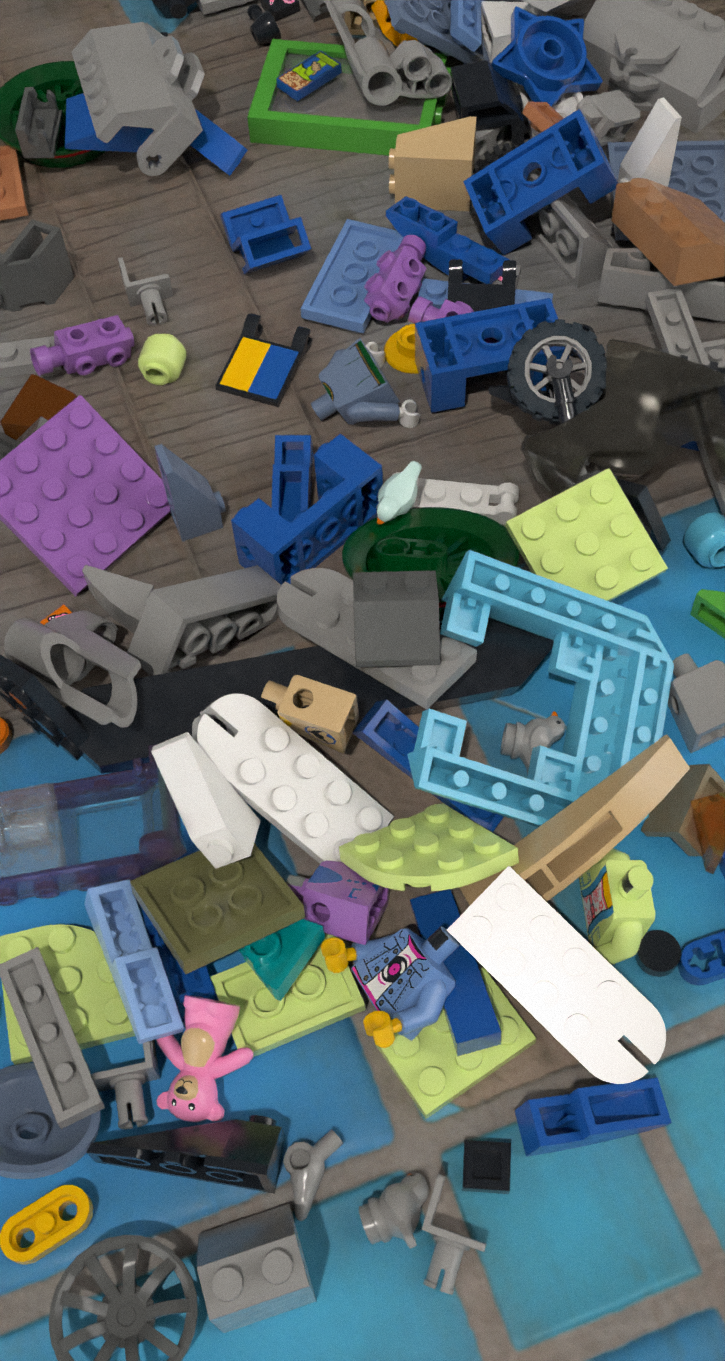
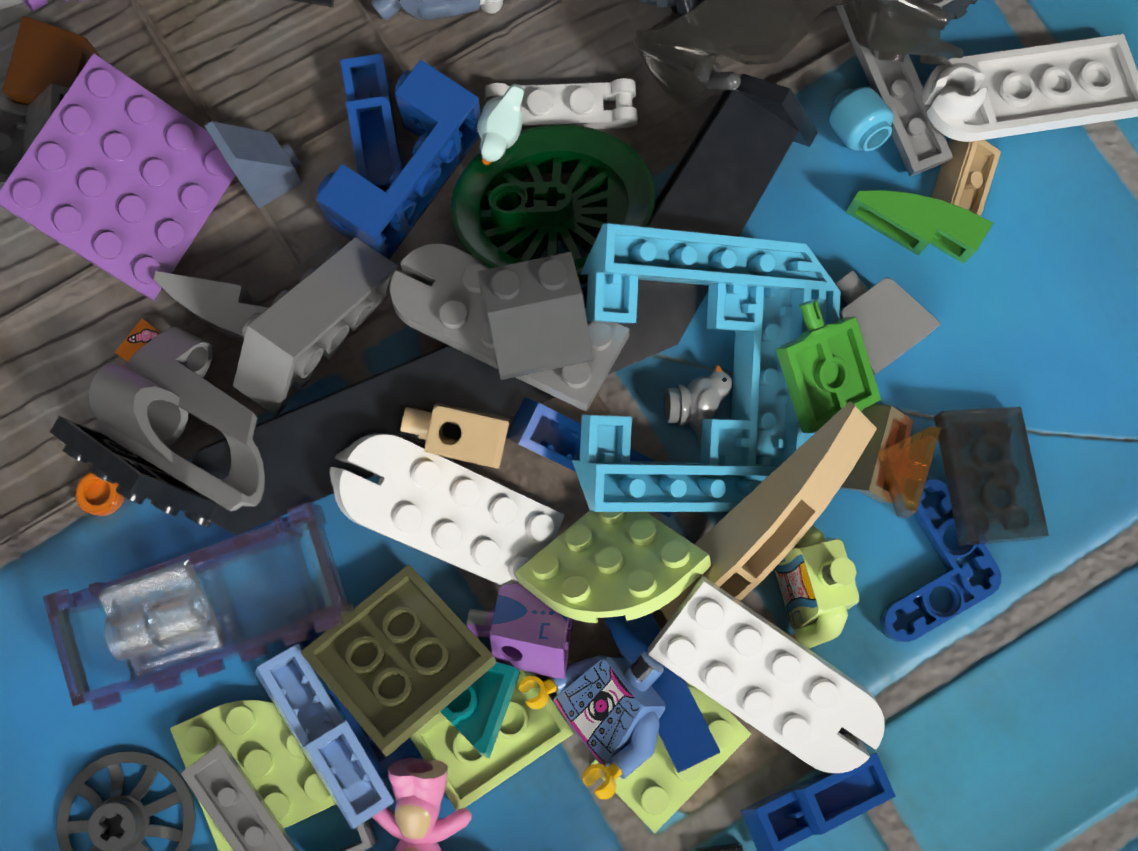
camera: 15 degrees left, 20 degrees up
white slope [151,732,261,868] -> none
yellowish green plate [505,468,668,602] -> none
black tile [635,930,681,977] -> none
none -> bright green plate [776,299,881,434]

